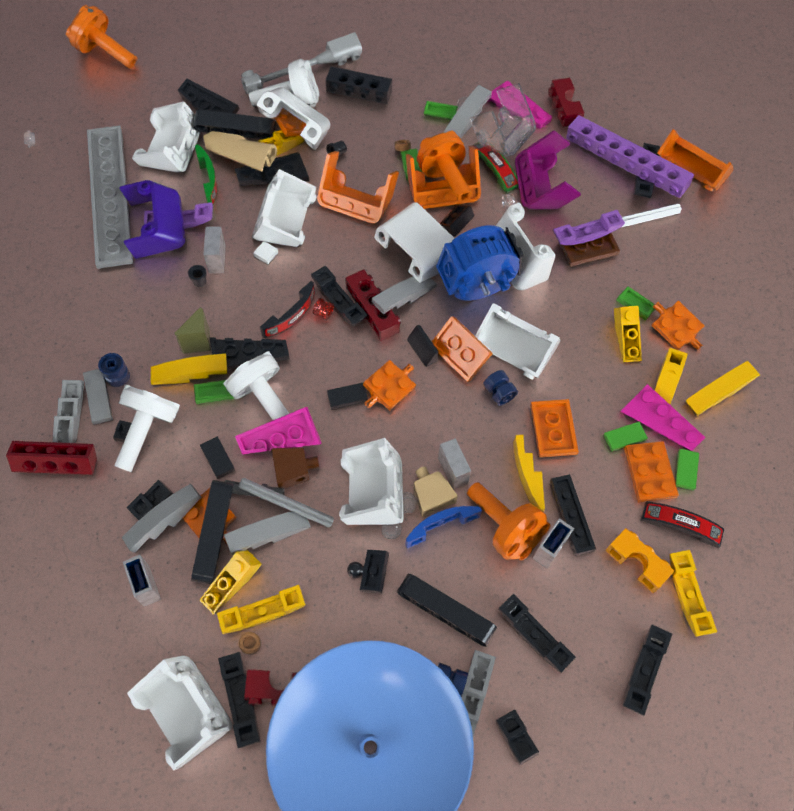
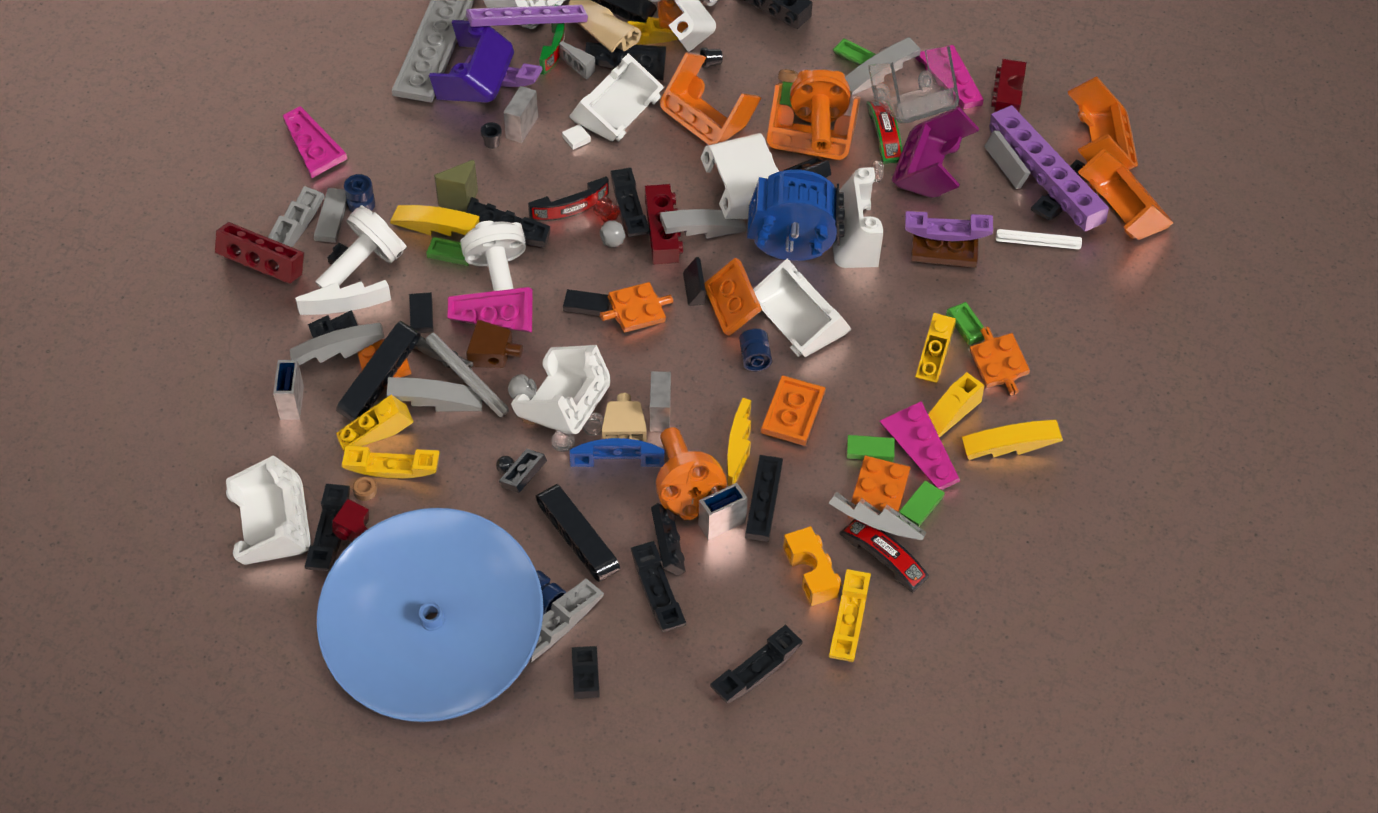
camera: 25 degrees right, 10 degrees down
none -> dark pink wing [283,106,347,178]
none -> white slope [295,280,391,315]
none -> medium lavender tile [466,5,588,27]
none -> light grey piece [508,374,537,400]
none -> light grey slope [559,41,595,79]
none -> light grey piece [600,220,625,248]
none -> black plate [651,503,686,576]
none -> light grey slope [829,492,926,540]
none -> light grey tile [984,131,1030,189]
none -> orange windscreen [1068,76,1138,170]

